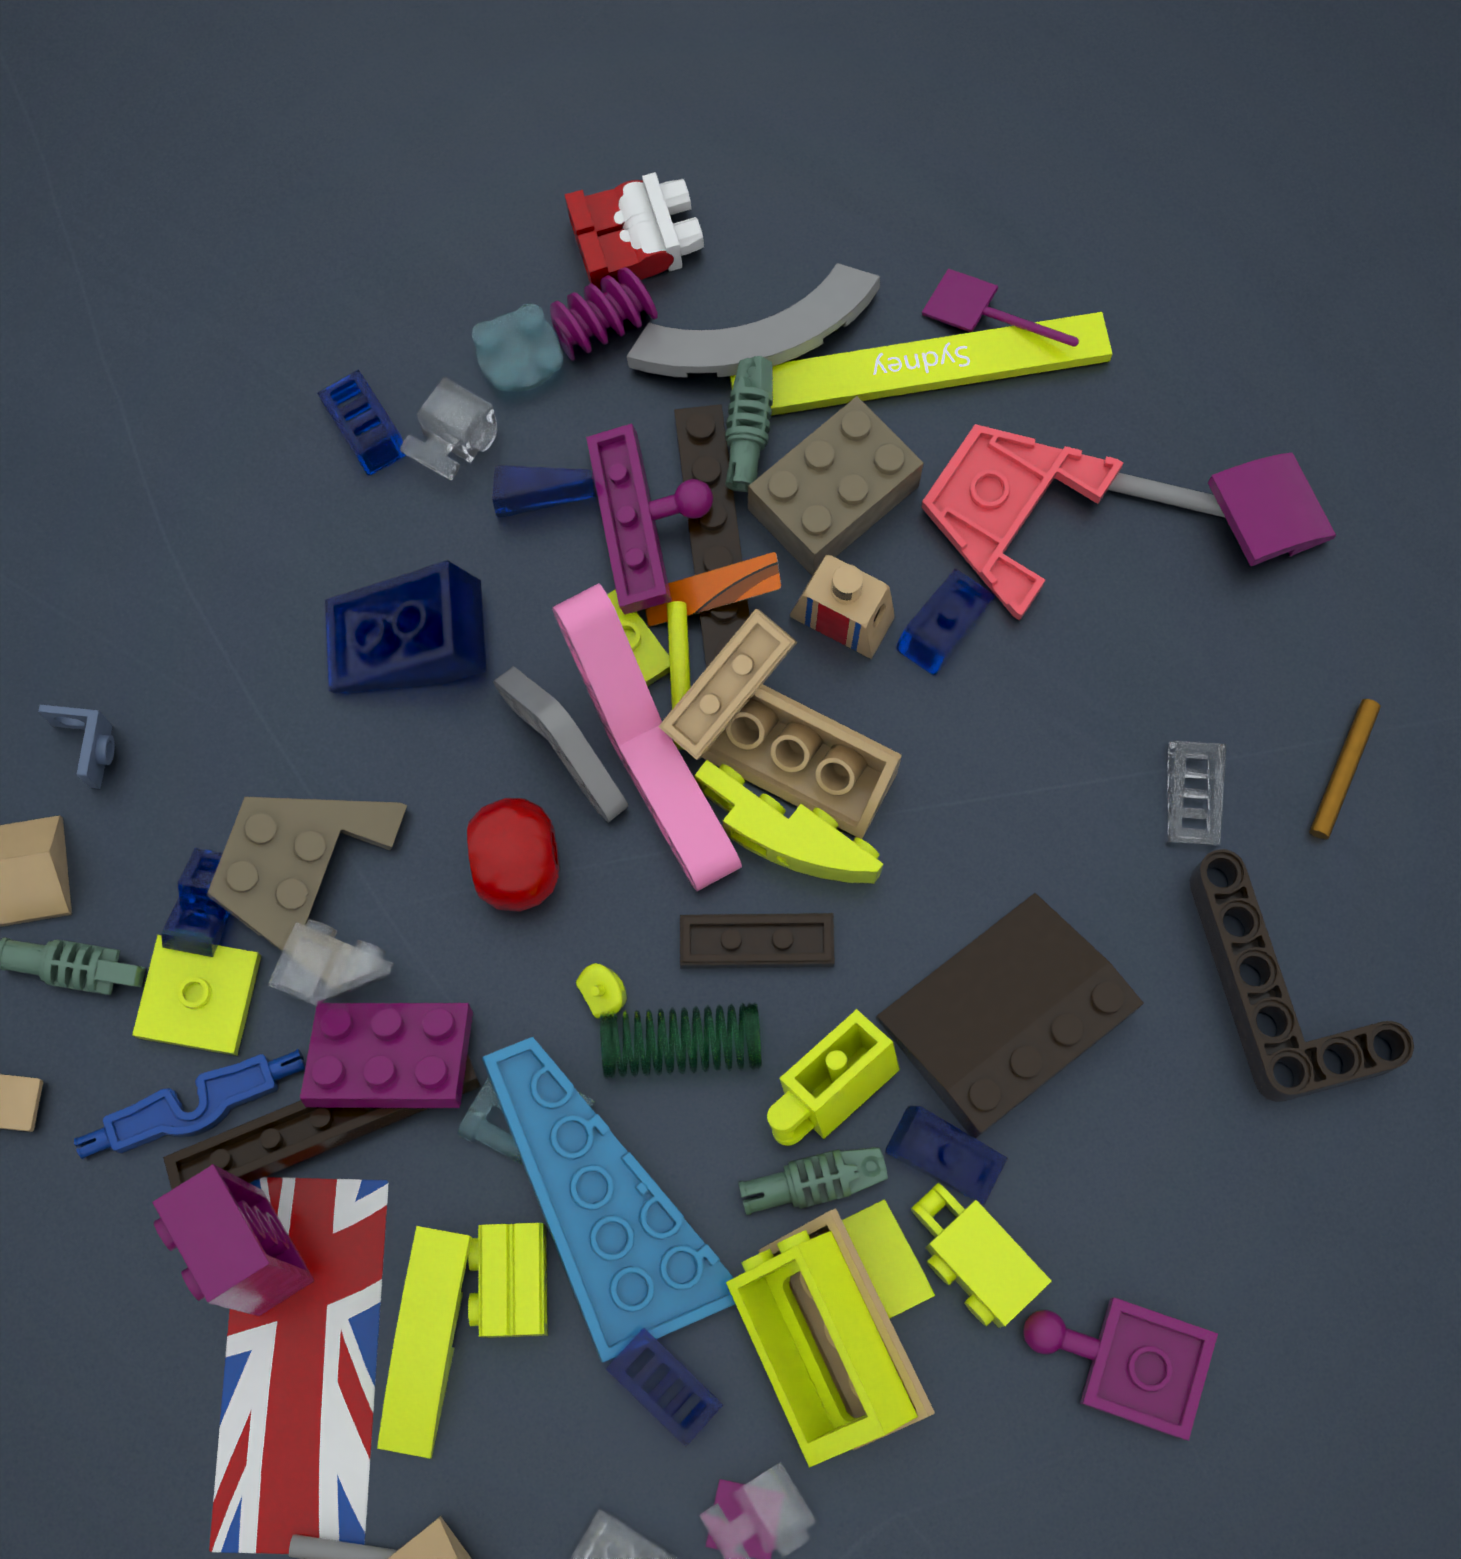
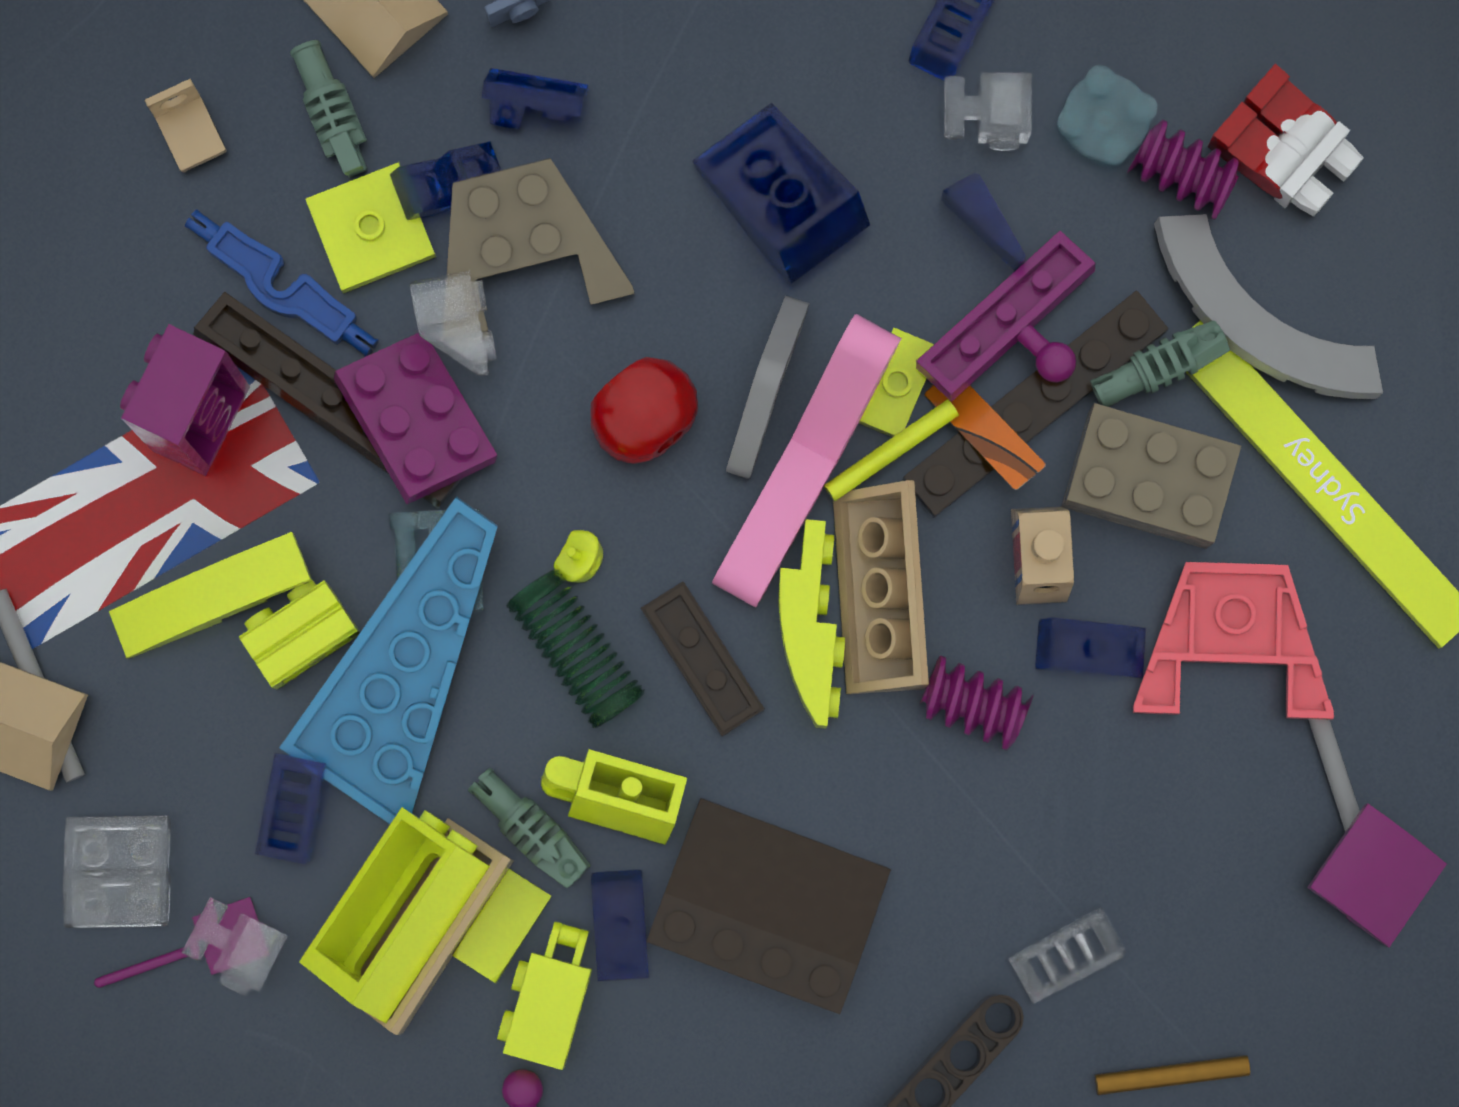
camera: 55 degrees right, 10 degrees up
tan tile [658,609,797,760] -> none
magenta piece [922,268,1079,347] -> none
none -> clear blue hinge [482,68,589,129]
none -> magenta piece [919,655,1033,751]

